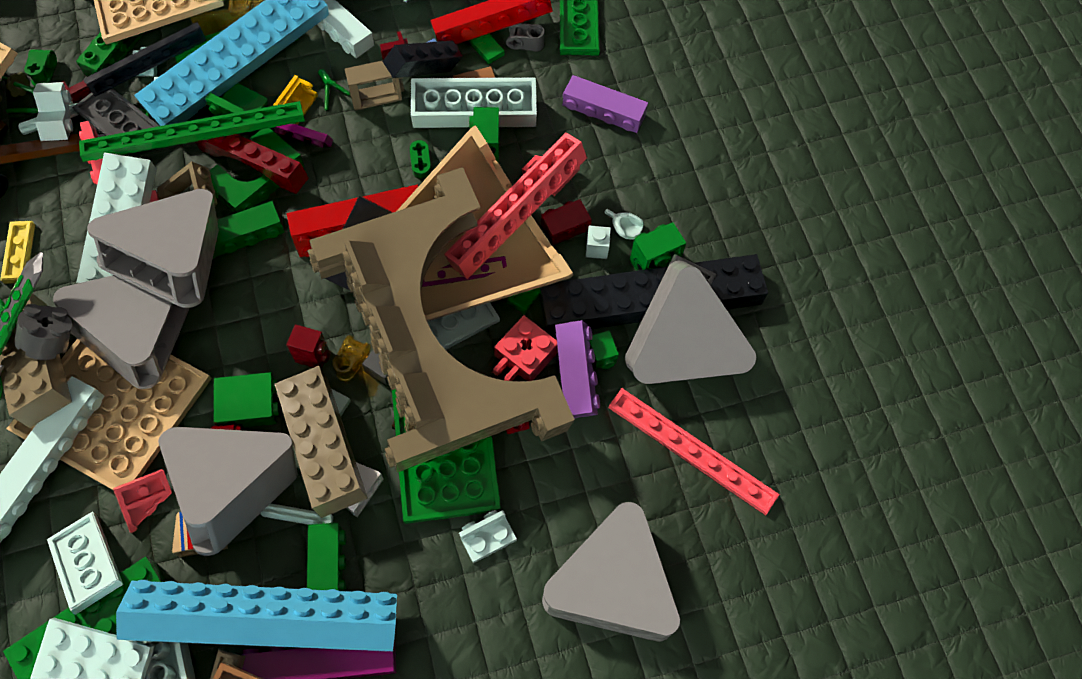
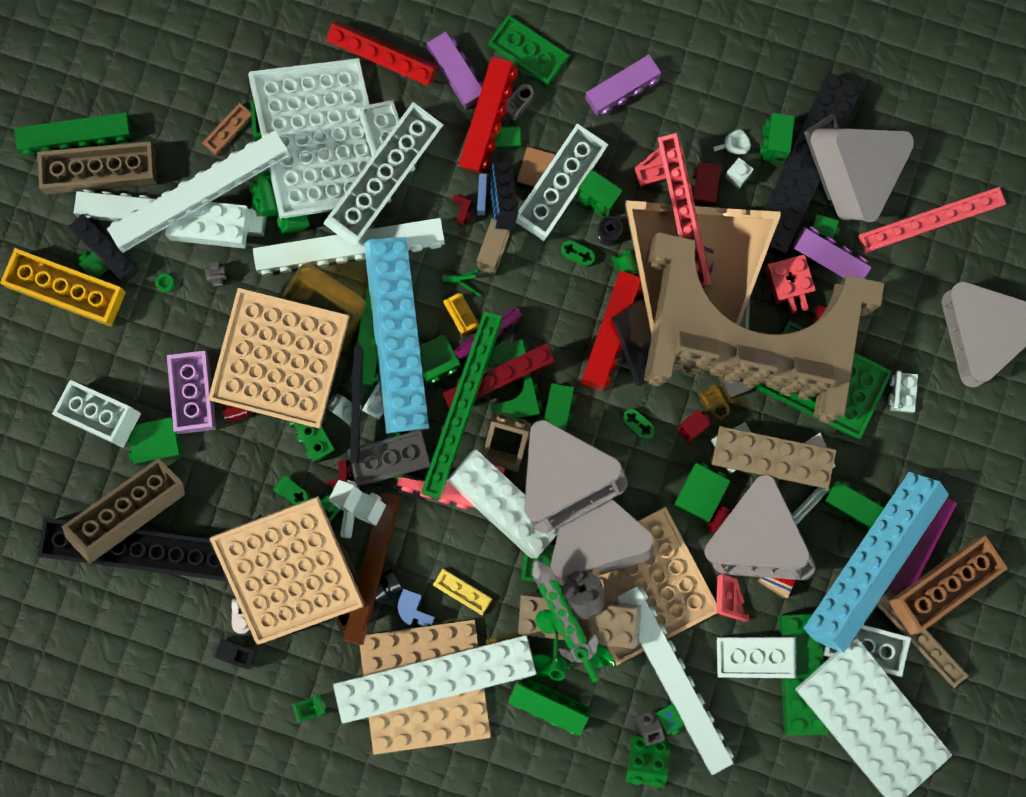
camera: 50 degrees left, 15 degrees up
none -> green beam [623,409,655,440]

